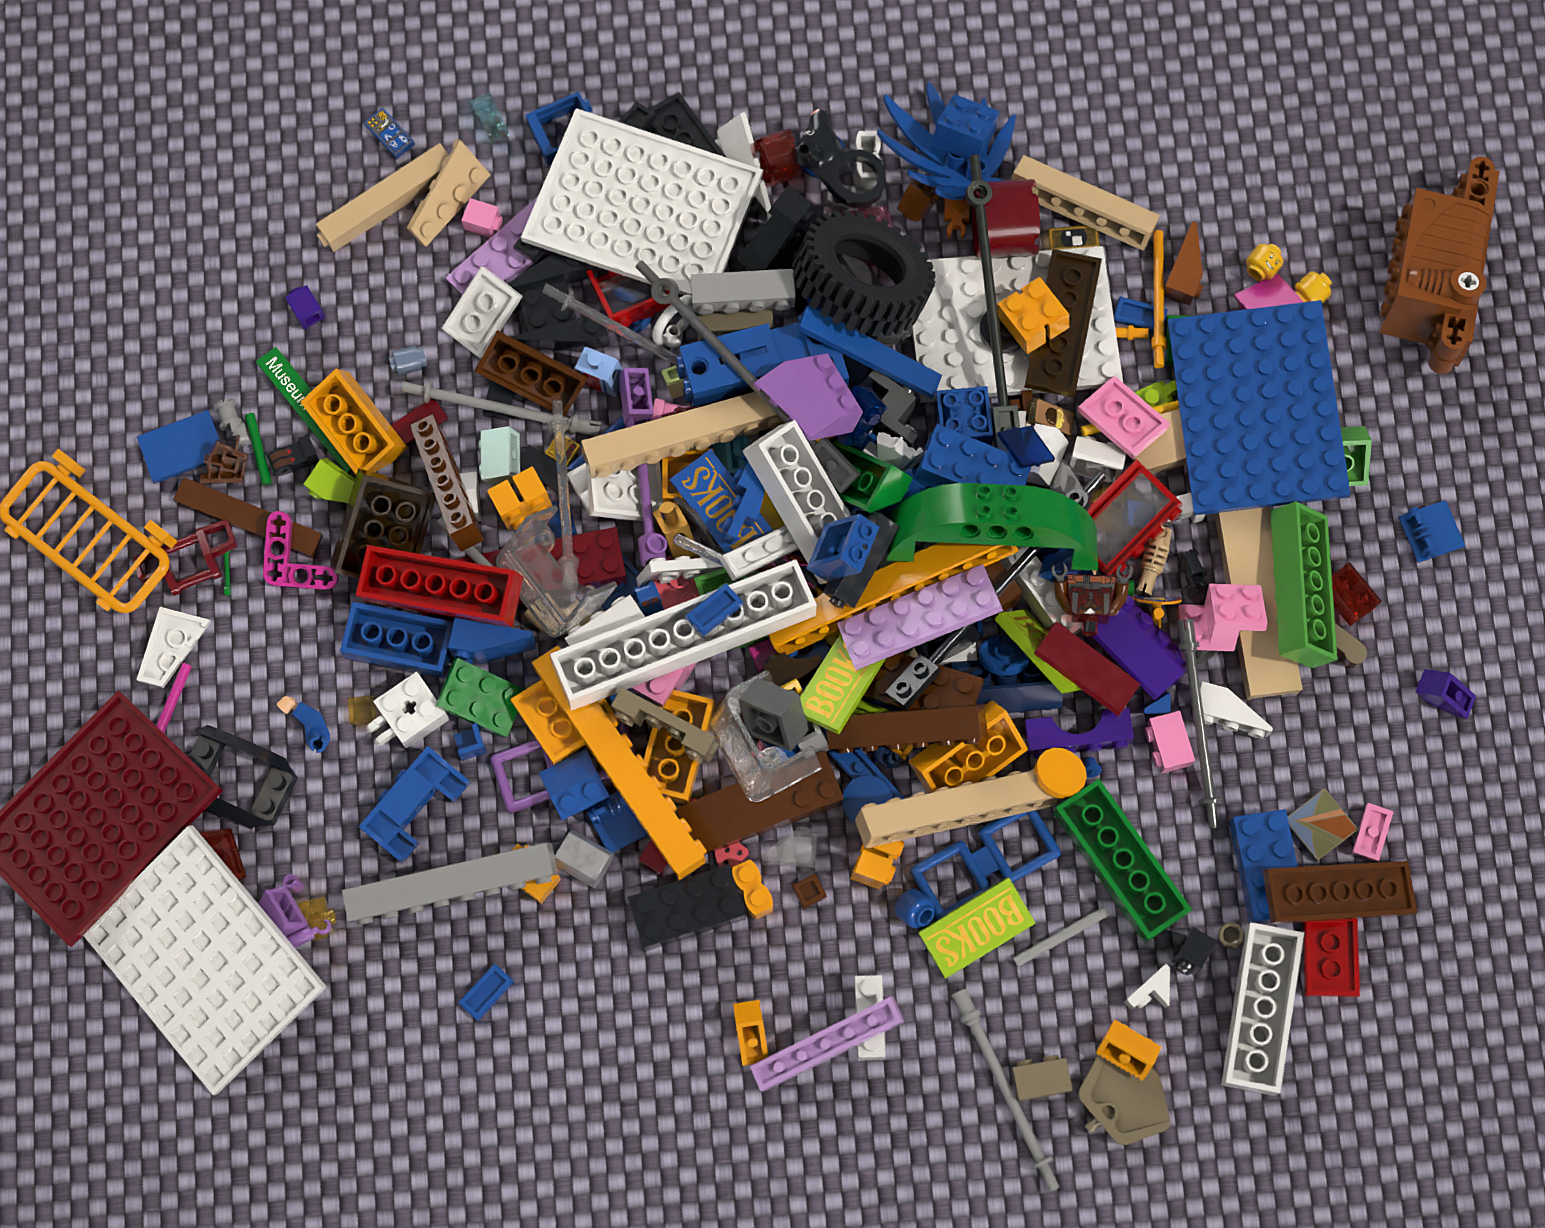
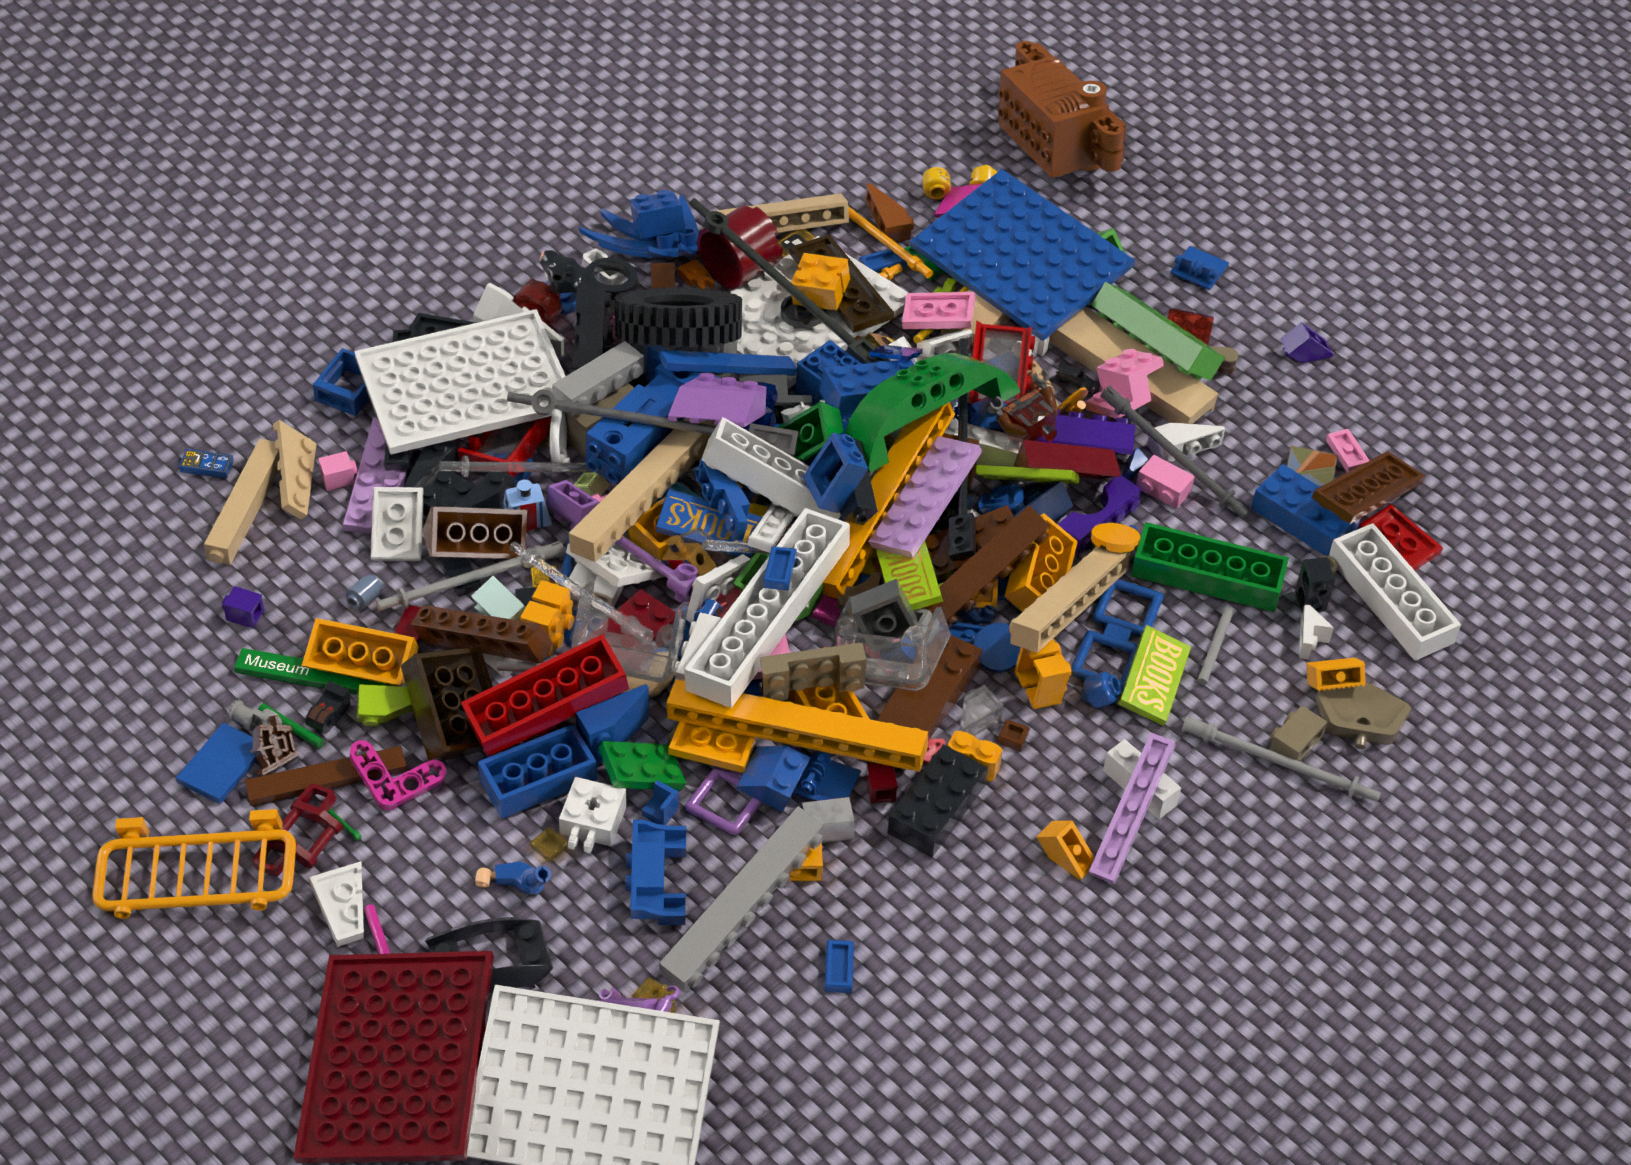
camera: 45 degrees left, 25 degrees down
clear light blue leg [470,92,509,144] -> none

